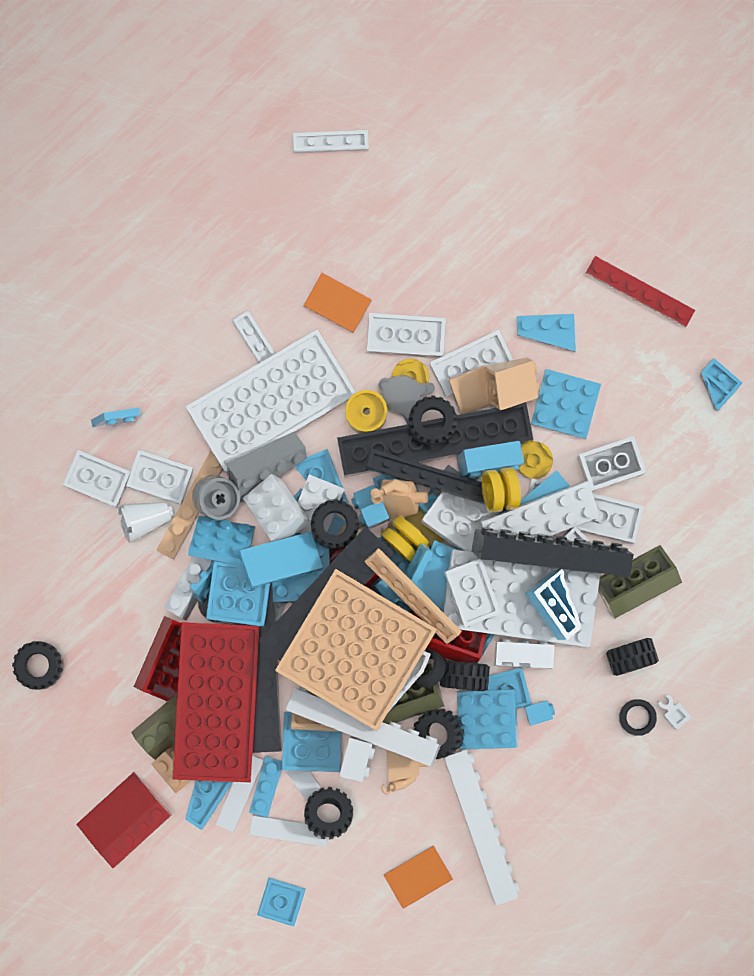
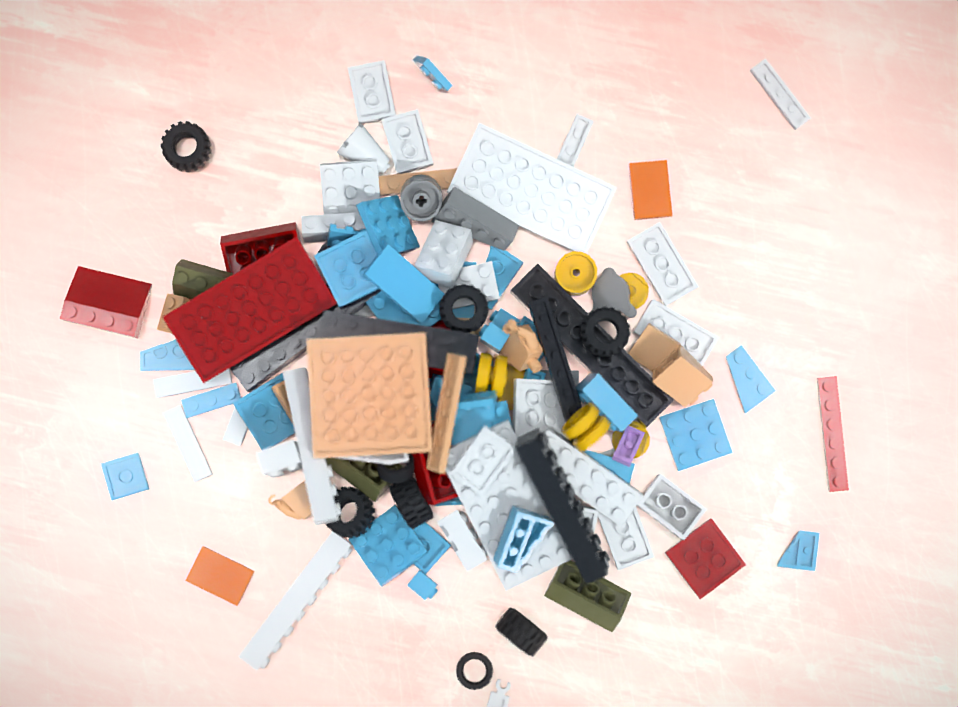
camera: 55 degrees right, 0 degrees up
black tyre [304,787,353,840] -> none
none -> white plate [319,160,380,214]
none -> lavender plate [612,425,645,467]
none -> red plate [665,518,746,600]

